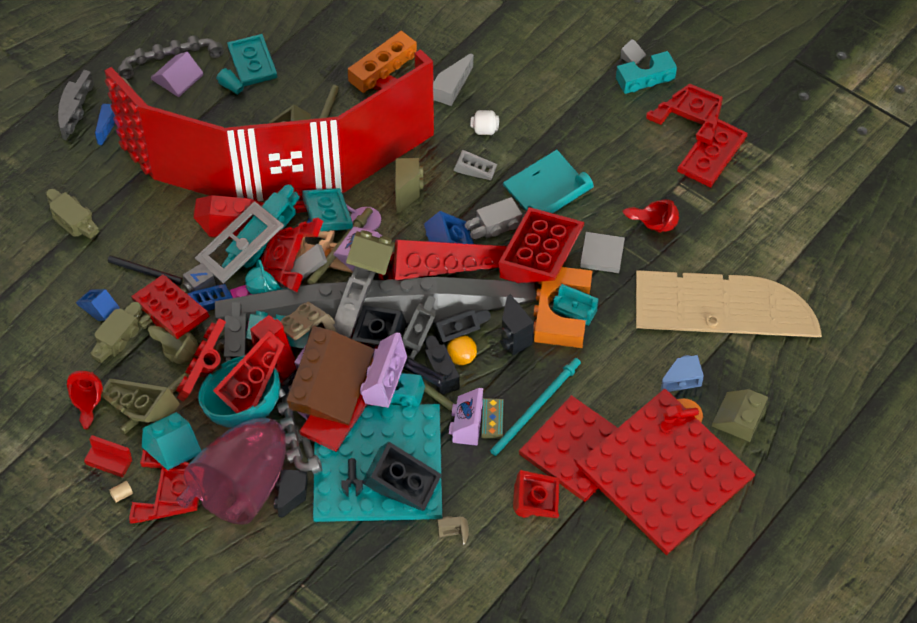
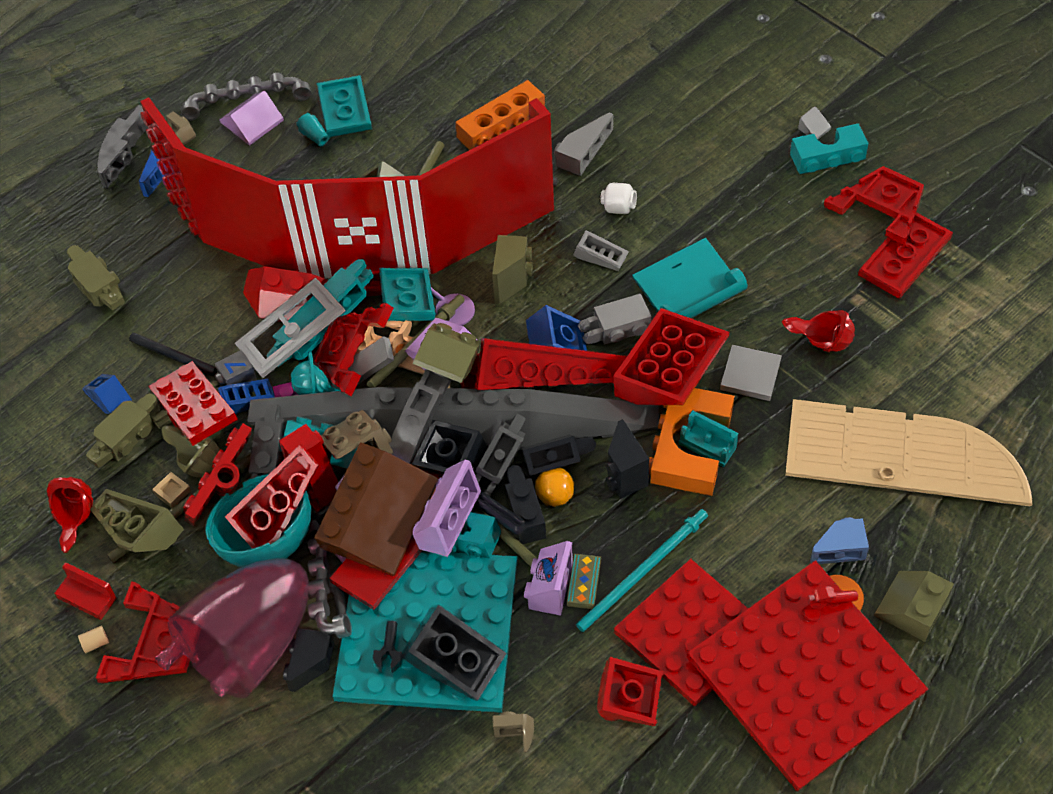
camera: 10 degrees right, 0 degrees up
teal slope [142,412,201,470] -> none
none -> tan plate [152,472,191,508]

